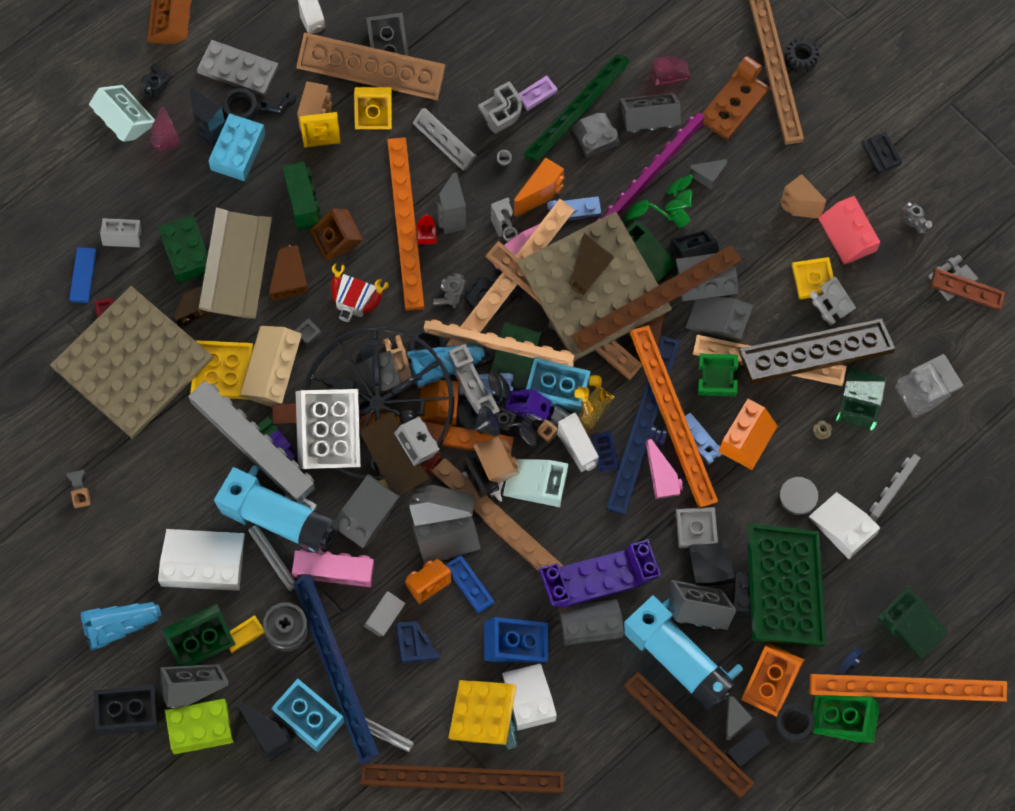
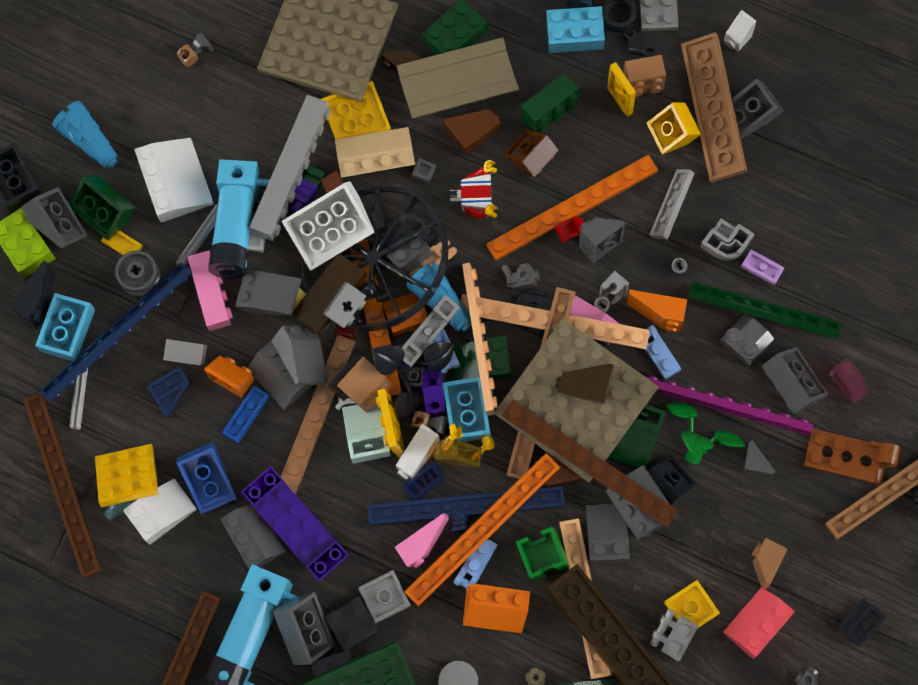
camera: 75 degrees right, 5 degrees up
none -> yellow plate [375,389,405,458]

